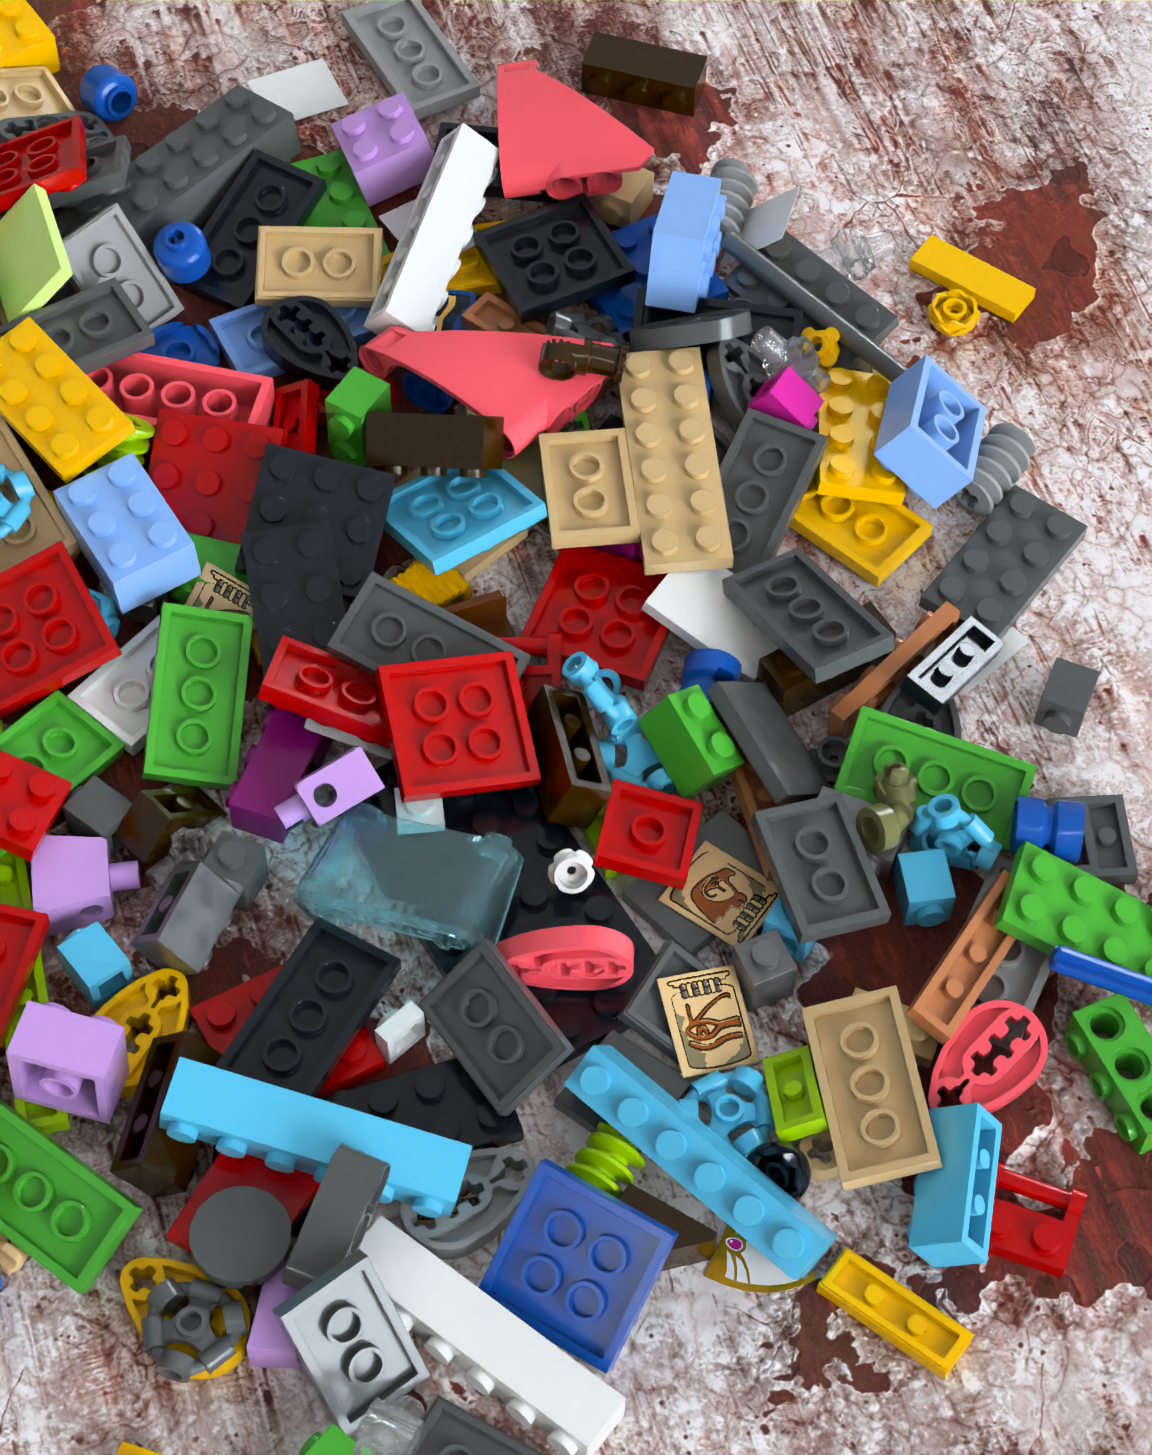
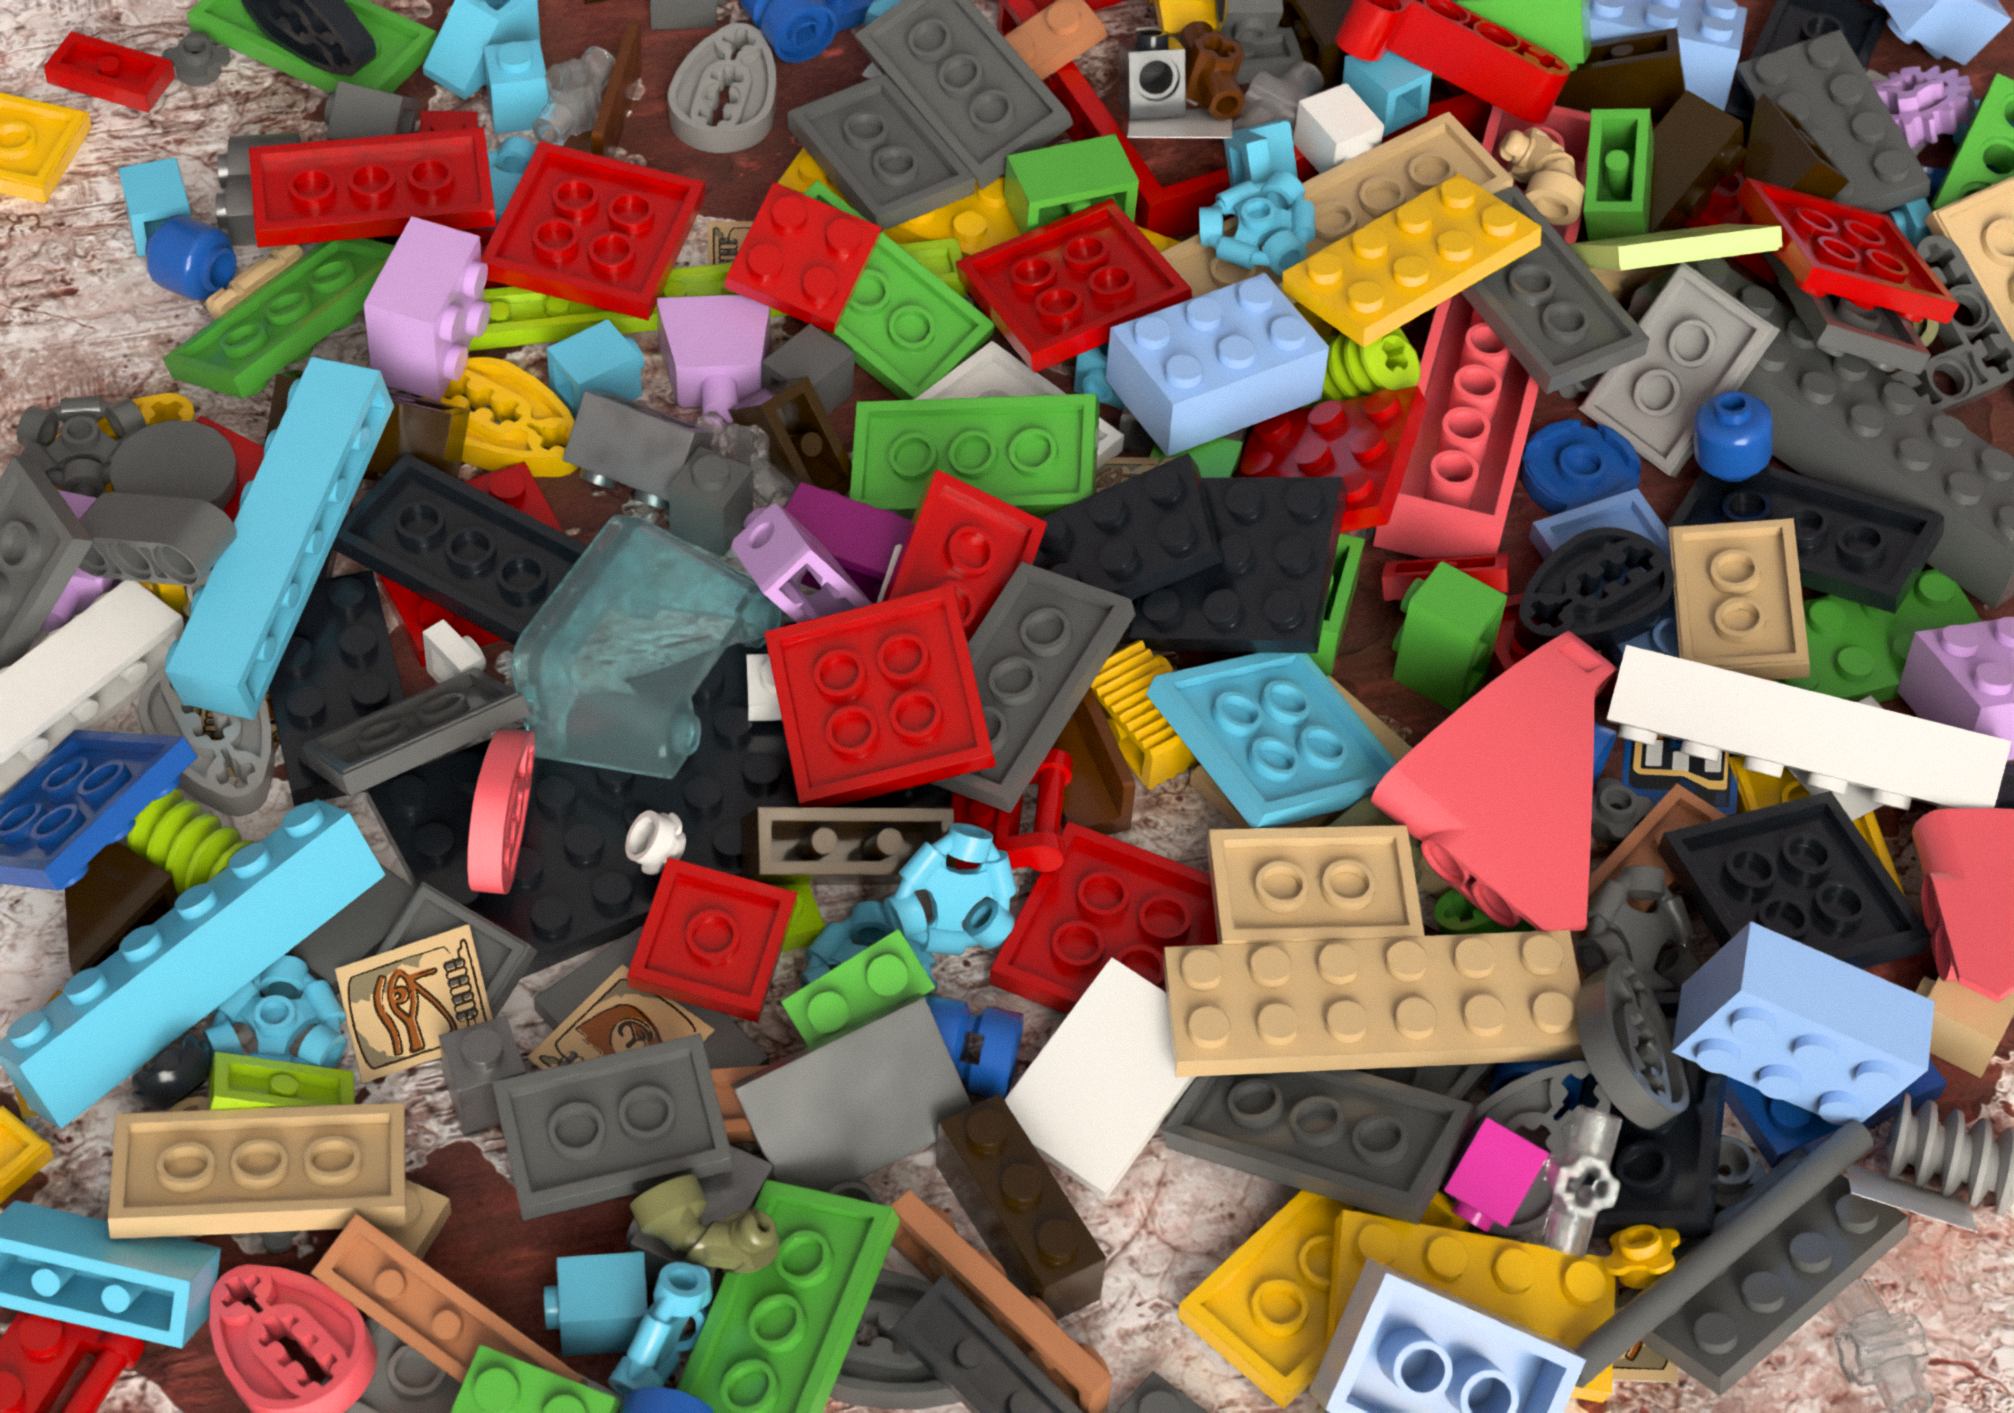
camera: 90 degrees right, 5 degrees down
dark brown brick [365,412,504,478] -> none
dark brown connector [538,337,628,383] -> none
dark grey plate [722,547,895,684] -> none

